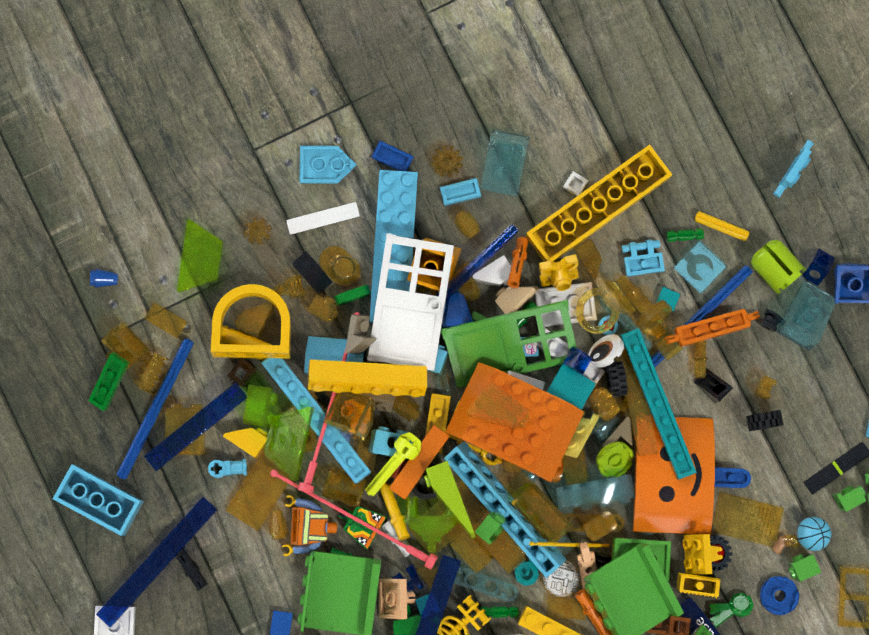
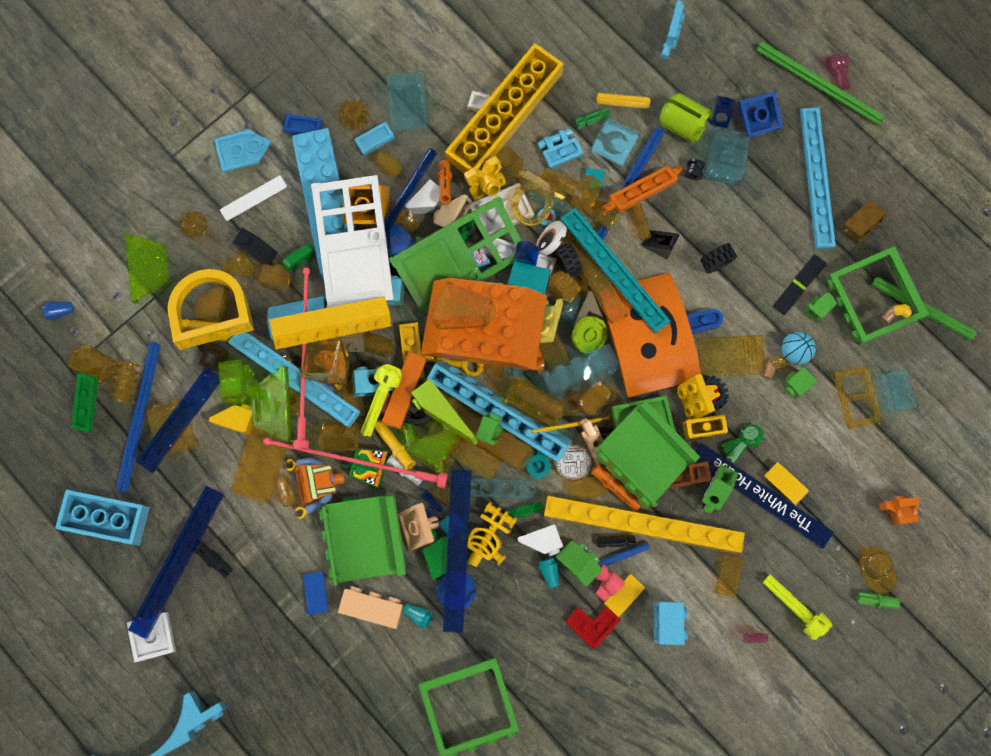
camera: 10 degrees left, 5 degrees down
clear yellow tile [145,303,188,339] -> none
medium azure connector [208,458,247,478] -> none
clear yellow piece [319,246,361,287] -> none
dark tan slope [345,314,377,354] -> none
clear yellow piece [754,376,777,400] -> none
blue tile [759,576,799,615] -> none

